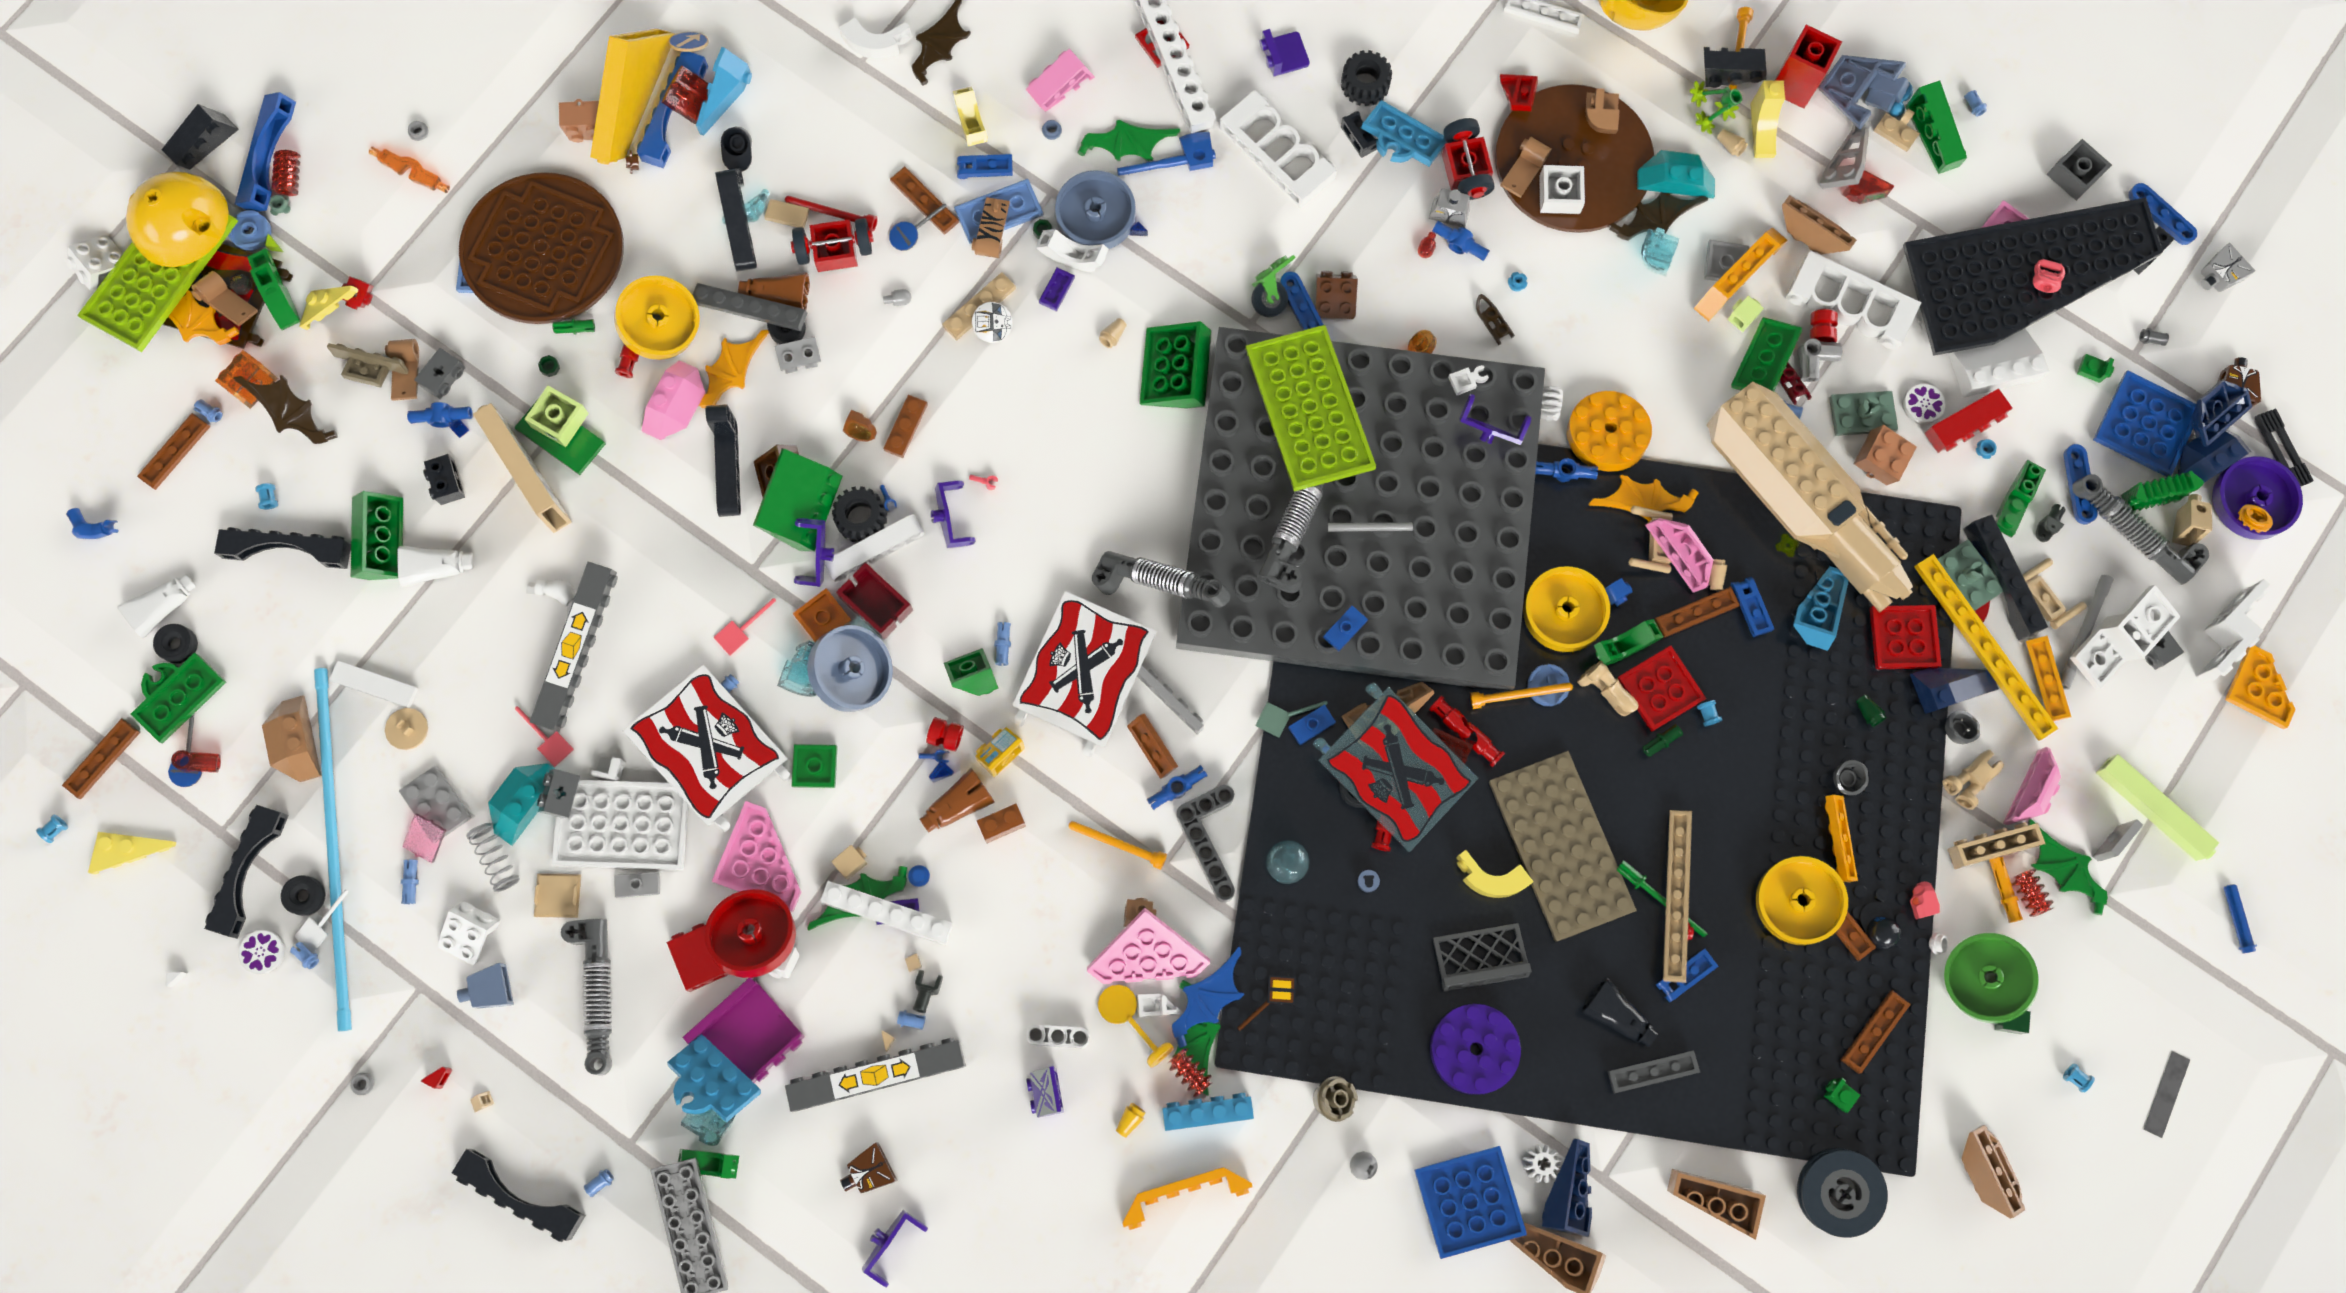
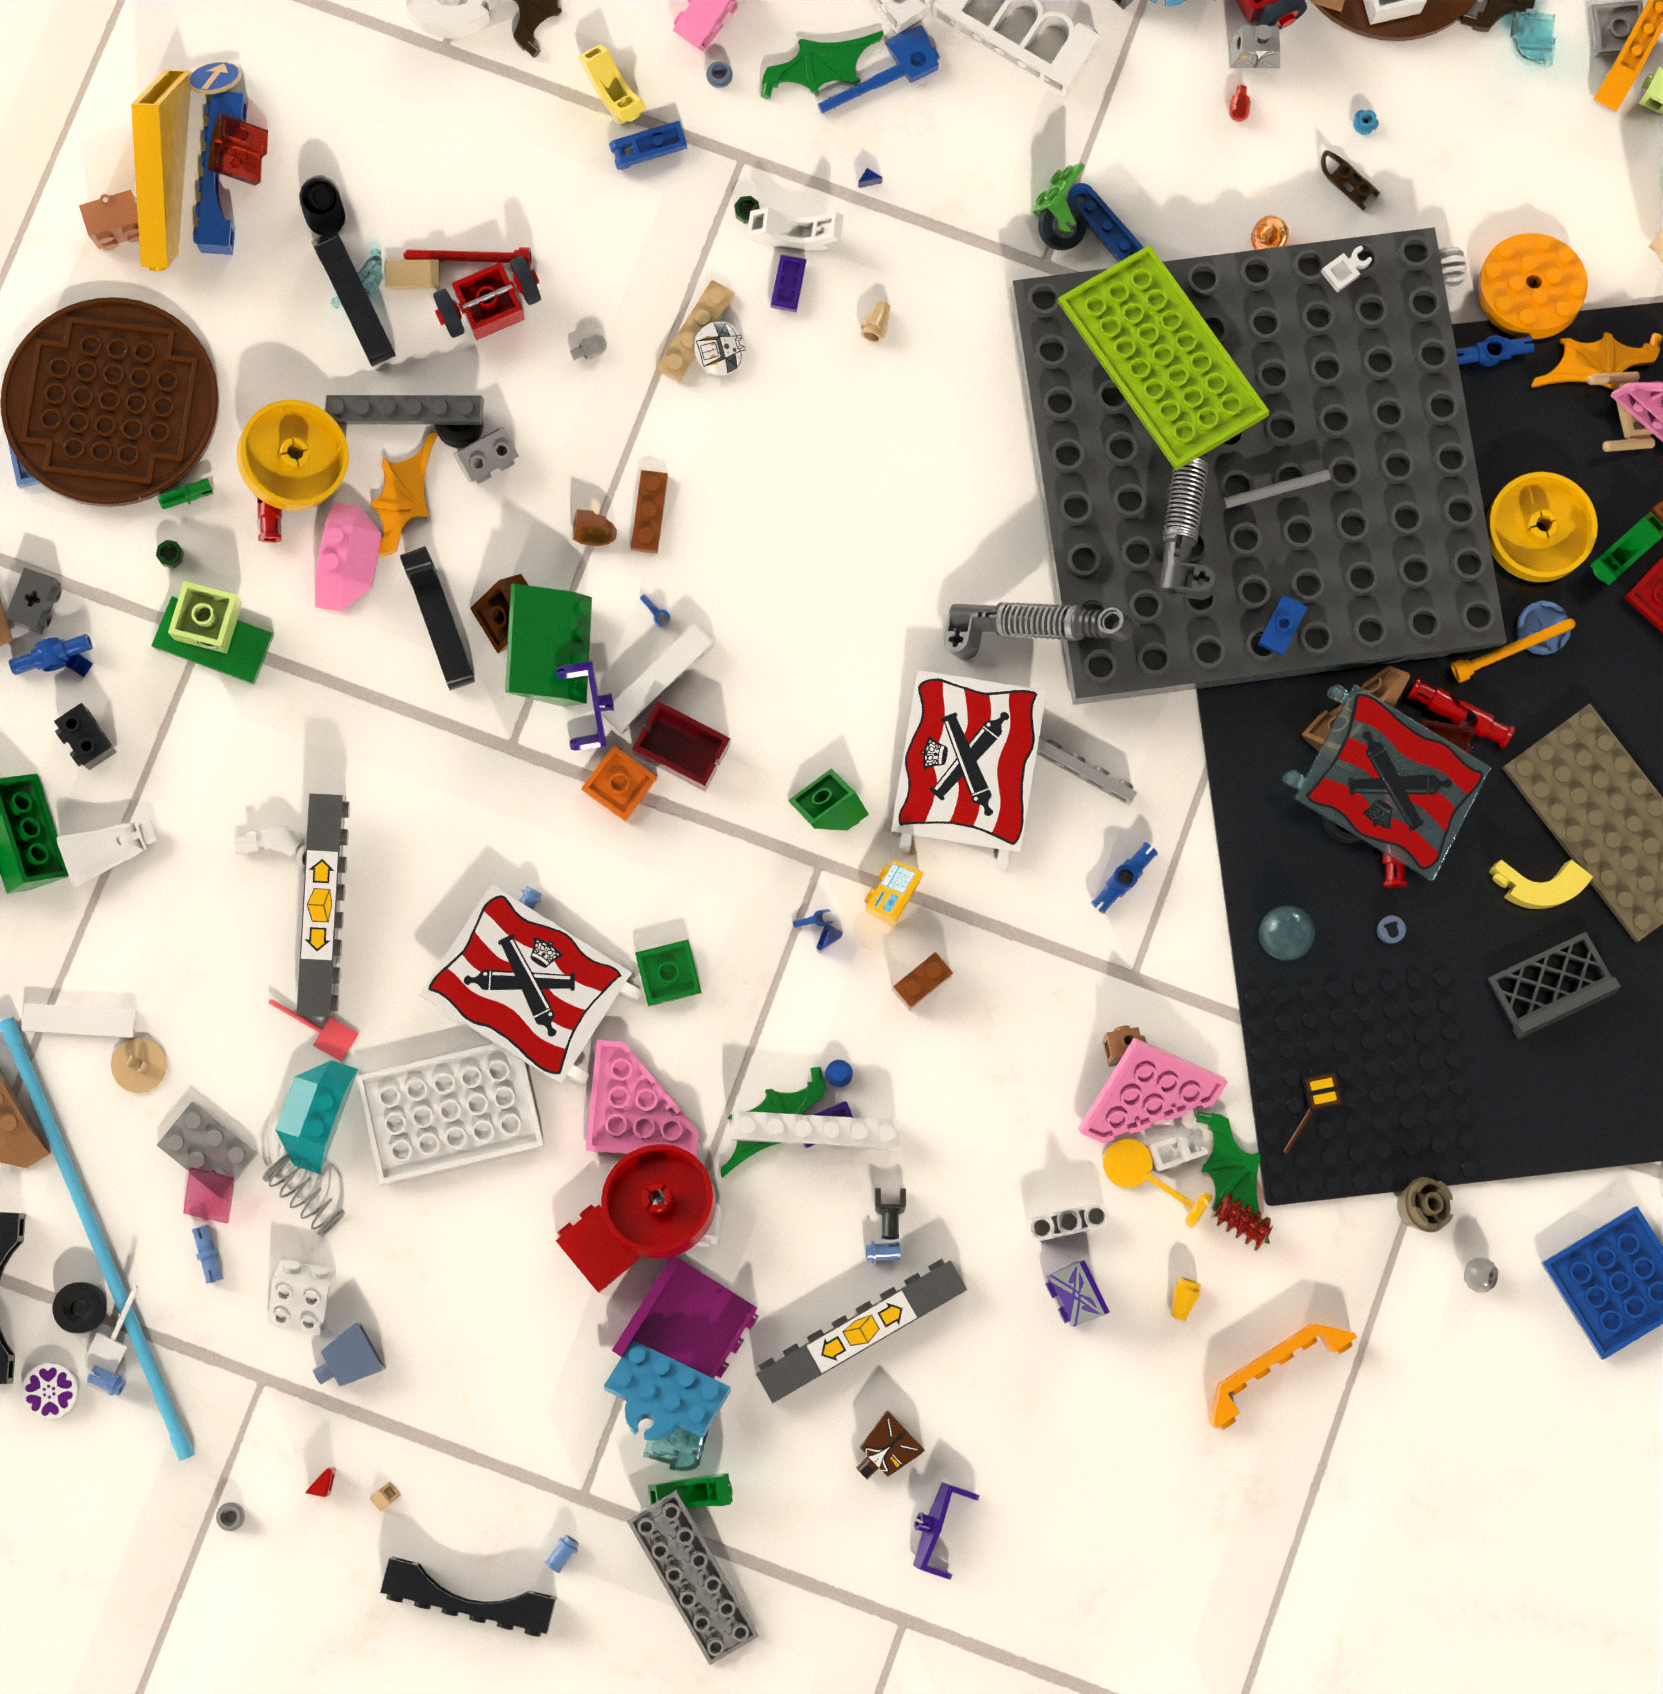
camera: 20 degrees left, 5 degrees up
tan brick [473,403,571,533] -> none
tan piece [534,874,581,918] -> none
dark grey brick [537,769,580,818] -> none
dark grey piece [561,919,612,1076] -> none
white panel [591,757,626,781] -> none
light grey plate [614,872,660,898] -> none
reddish brown plate [626,150,639,174] -> none
dark azure wedge [696,47,752,136] -> none
coral piece [713,598,776,656] -> none
dark orange piece [738,273,810,310] -> none
clear light blue brick [777,640,816,697] -> none
sand blue piece [807,625,893,712] -> none
tan brick [831,845,868,880] -> none
black tyre [832,486,887,543] -> none
tan piece [882,1031,895,1052] -> none
blue piece [889,204,947,251] -> none
dark orange tile [890,166,959,235] -> none
tan piece [905,953,922,972] -> none
dark orange piece [919,768,995,833] -> none
red wheel [926,717,964,752] -> none
dark purple piece [930,481,976,548] -> none
medium blue tile [954,179,1043,244] -> none
coral hand [969,475,998,490] -> none
medium nougat door [972,197,1010,258] -> none
medium blue pin [994,622,1011,666] -> none
sand blue piece [1055,170,1136,249] -> none
light orange piece [1068,821,1167,870] -> none
dark orange plate [1127,713,1178,779] -> none
green slope [1140,321,1212,409] -> none
dark azure brick [1162,1093,1254,1131] -> none
blue animal [1172,947,1244,1048] -> none
dark grey beam [1176,785,1235,903] -> none
sand green piece [1255,701,1327,738] -> none
blue plate [1288,705,1336,745] -> none
reddish brown bracket [1315,271,1358,319] -> none
dark purple piece [1430,1004,1521,1095] -> none
blue pin [1432,221,1490,261] -> none
dark purple piece [1459,394,1532,445] -> none
tan piece [1577,661,1639,716] -> none
blue plate [1605,578,1633,606] -> none

